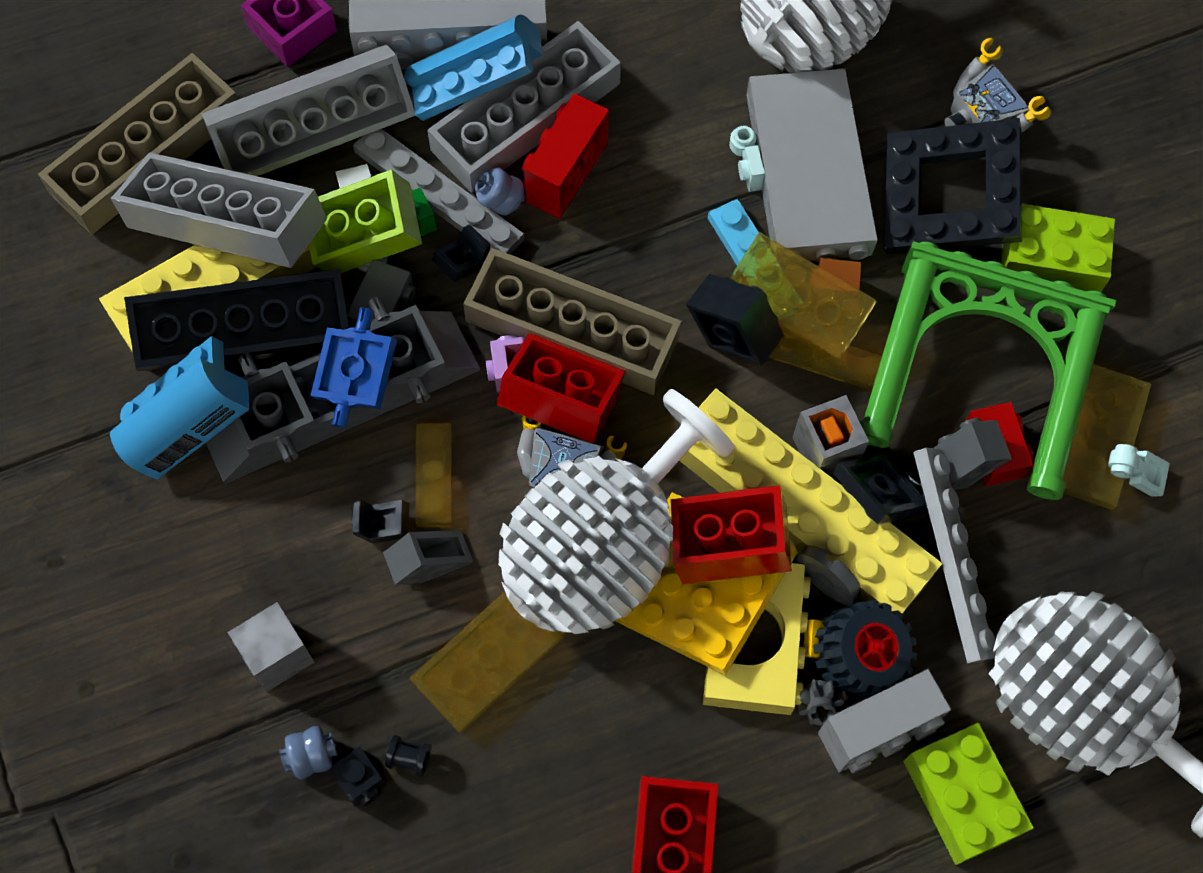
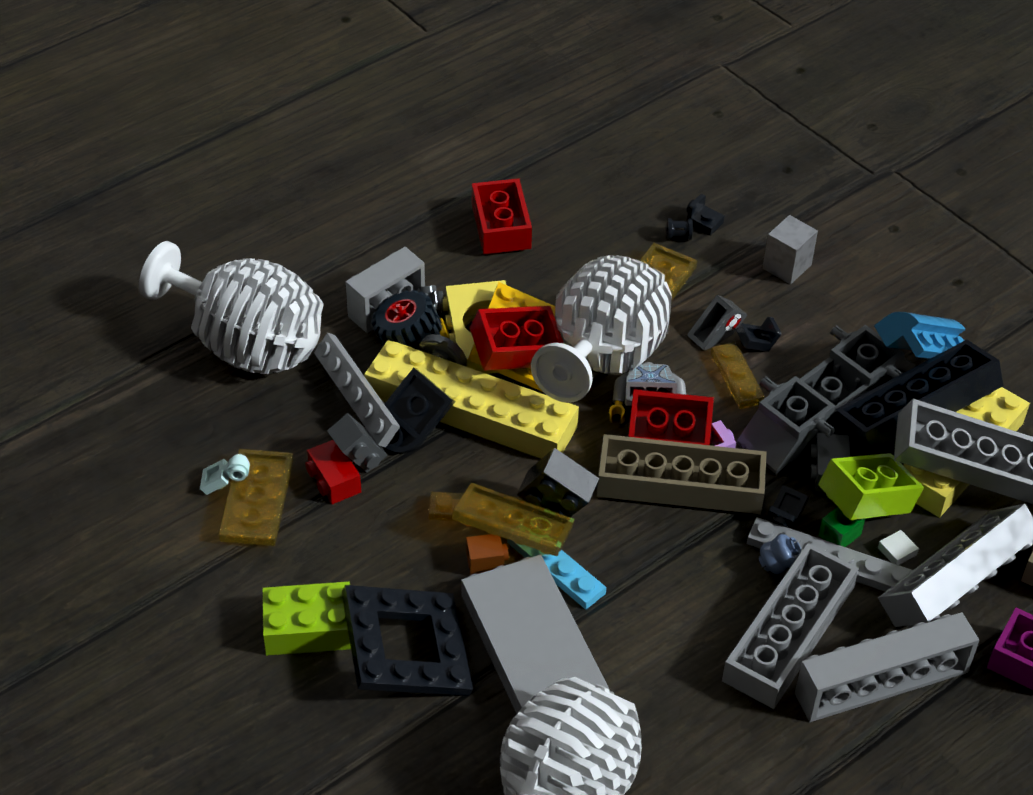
camera: 165 degrees right, 20 degrees down
sand blue piece [279,726,338,779] -> none
blue plate [310,307,397,428] -> none
dark azure brick [404,15,543,121] -> none
red brick [522,93,609,219] -> none
light aqua plate [729,126,765,192] -> none
flat silver piece [792,395,869,476] -> none
bright green arch [860,241,1116,500] -> none
lime brick [903,723,1033,865] -> none
torso [945,38,1051,133] -> none

